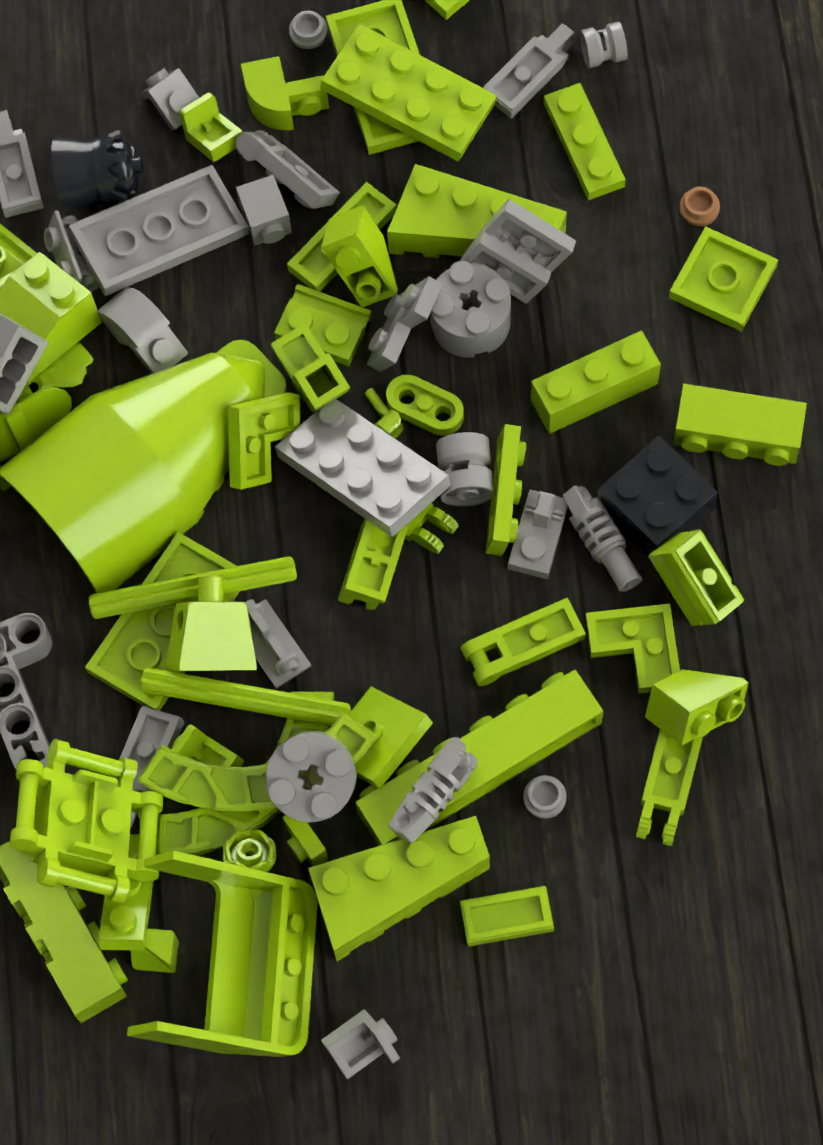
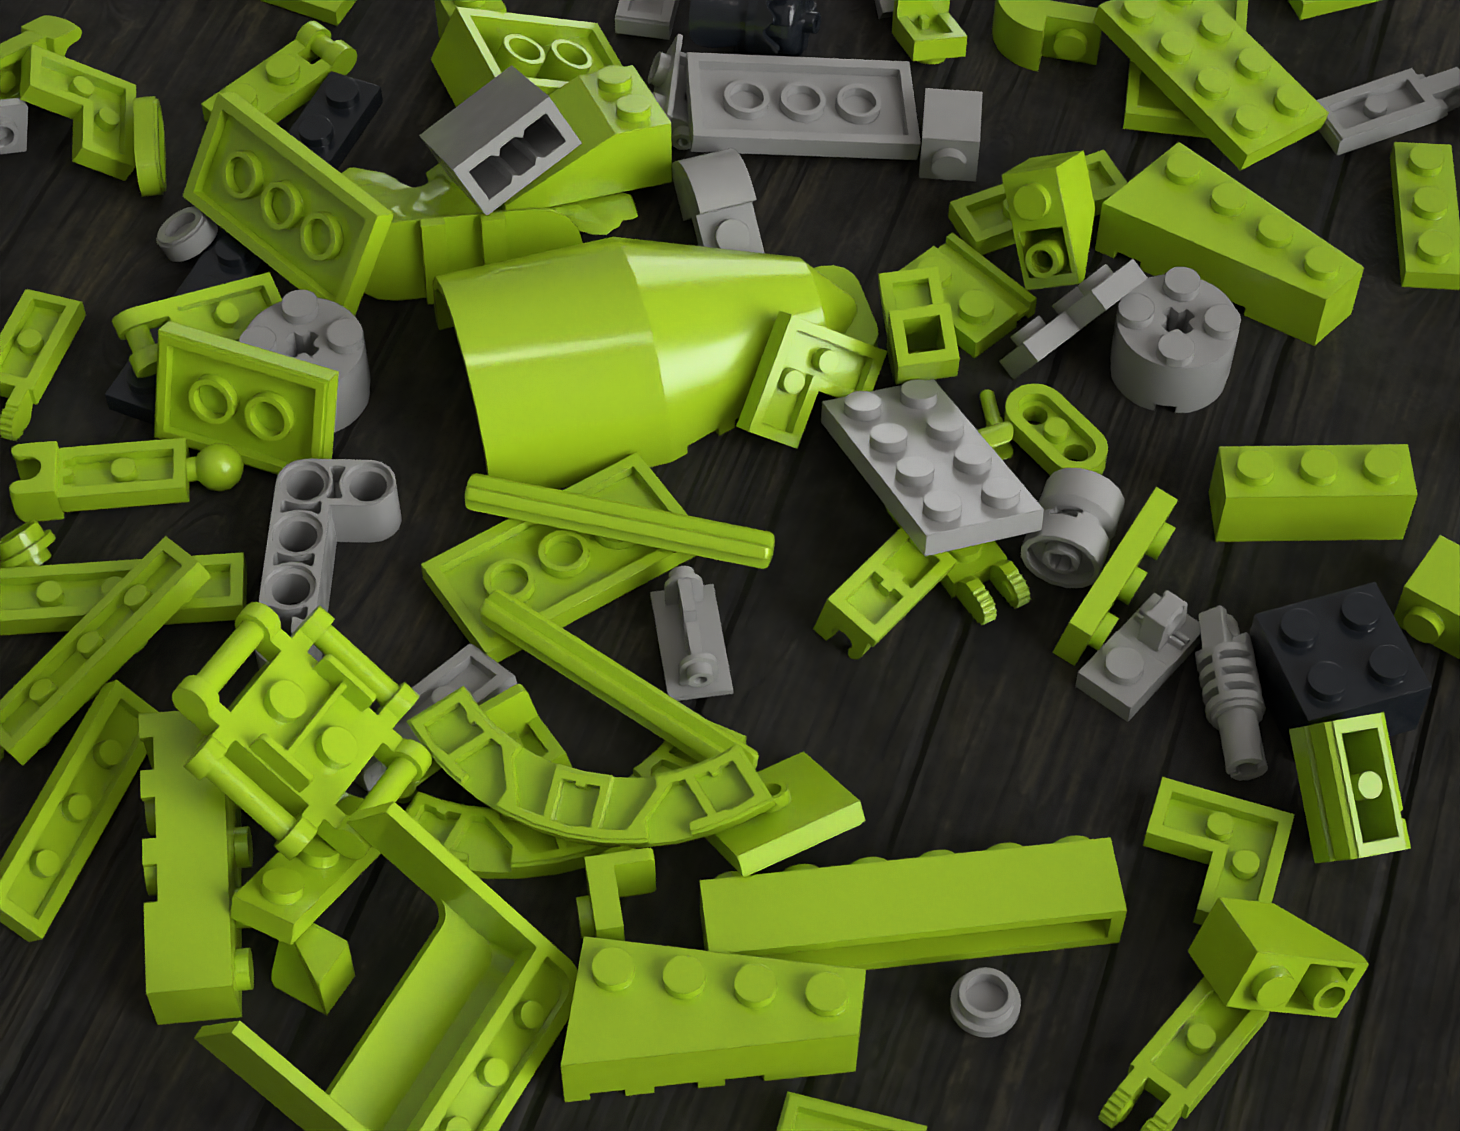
camera: 20 degrees right, 15 degrees down
torso [166,577,257,671] -> none
lime plate [223,830,276,872] -> none
light grey hinge [235,130,340,209] -> none
light grey brick [266,731,357,822] -> none
light grey hinge [388,737,478,843] -> none
lime plate [460,597,586,686] -> none
light grey slope [461,199,576,304] -> none

